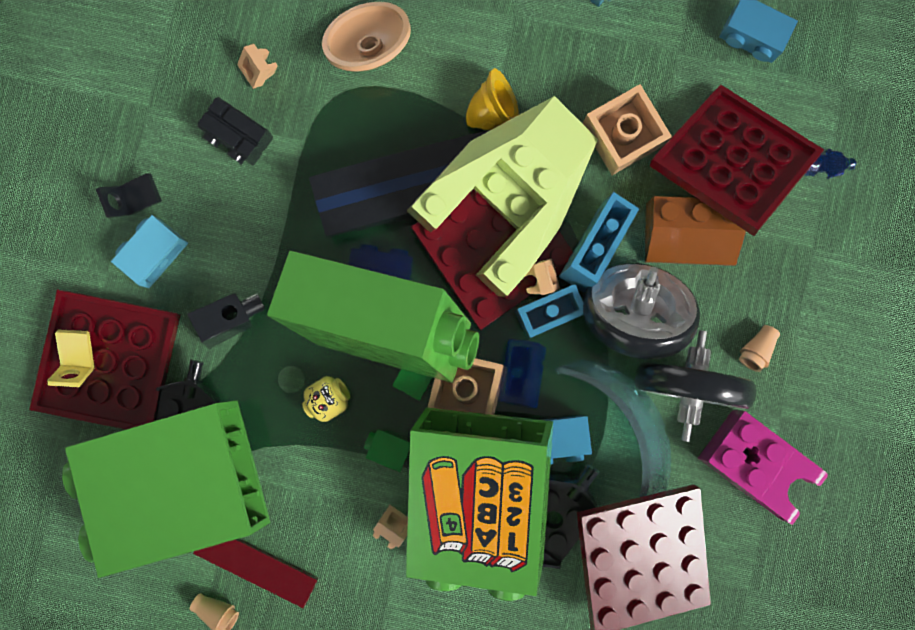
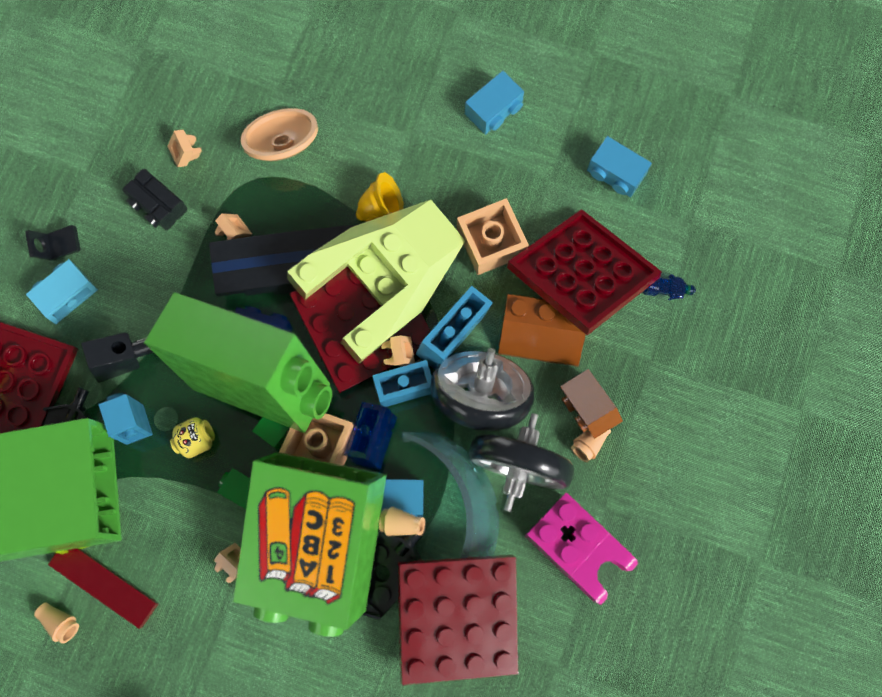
camera: 10 degrees right, 10 degrees down
none -> dark azure brick [99,393,153,445]
none -> light nougat tile [215,214,252,240]
none -> light nougat cone [379,507,425,536]
none -> dark orange brick [560,369,623,439]

